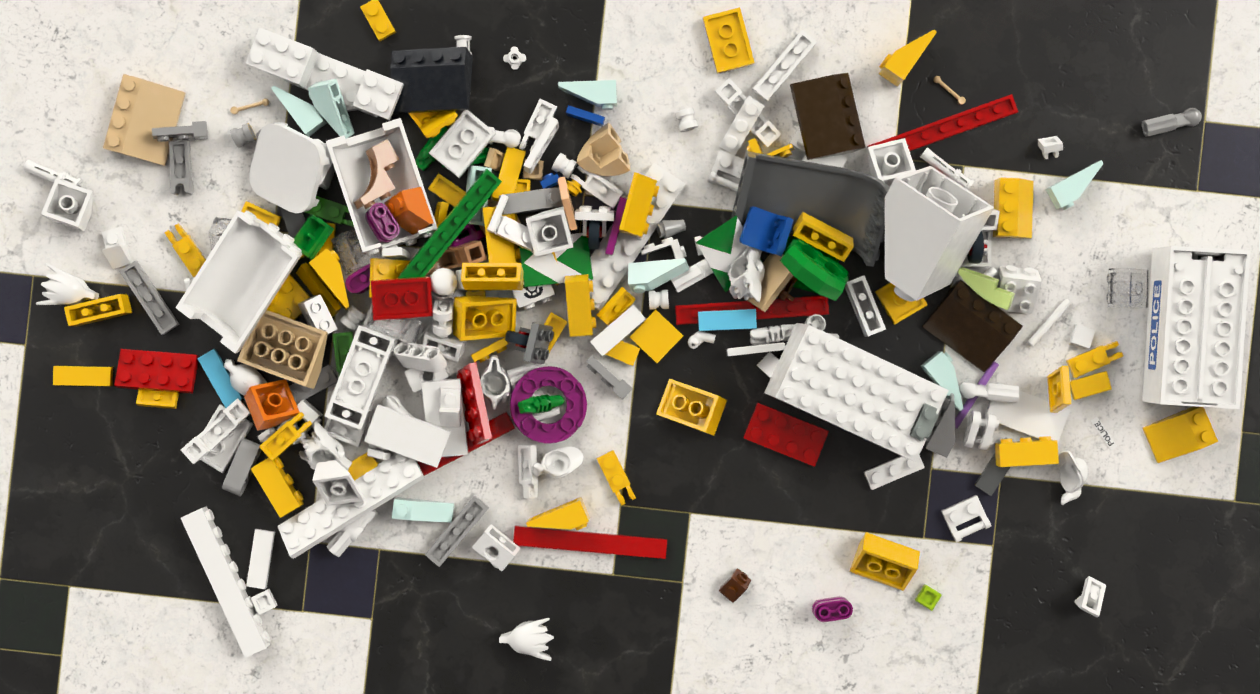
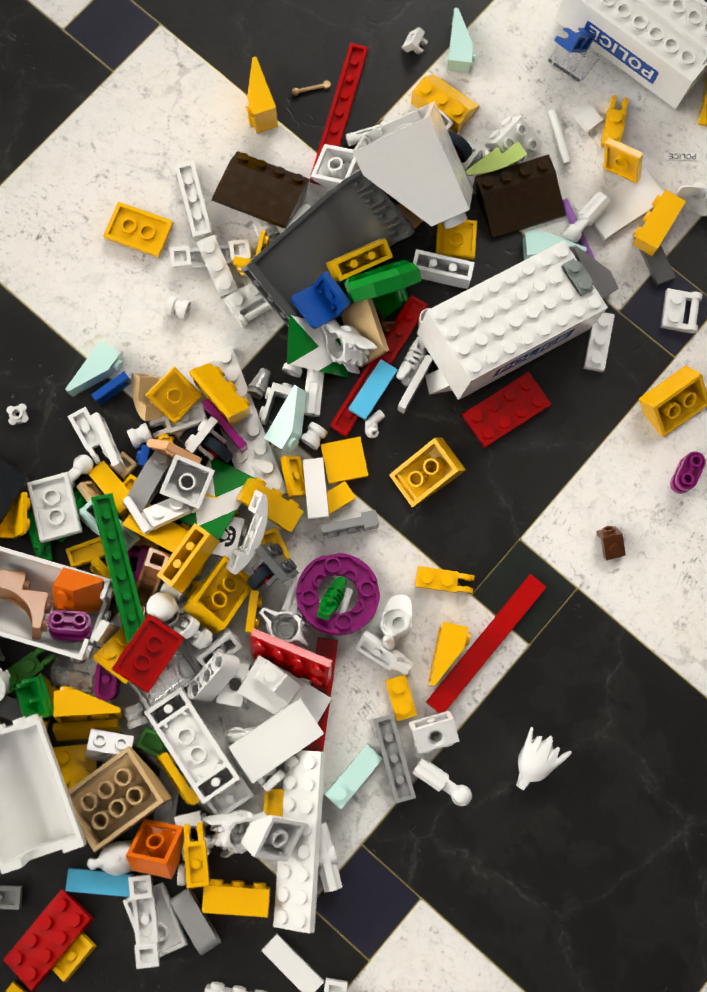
camera: 60 degrees left, 10 degrees down
white brick [963,410,999,451] -> none
yellow tile [1070,371,1112,400] -> none
none -> yellow tile [145,366,203,424]
none -> yellow hinge [156,752,200,805]
none -> white slope [226,490,268,574]
none -> yellow plate [385,675,417,721]
none -> white piece [412,757,472,806]
none -> blue hinge [554,28,596,53]

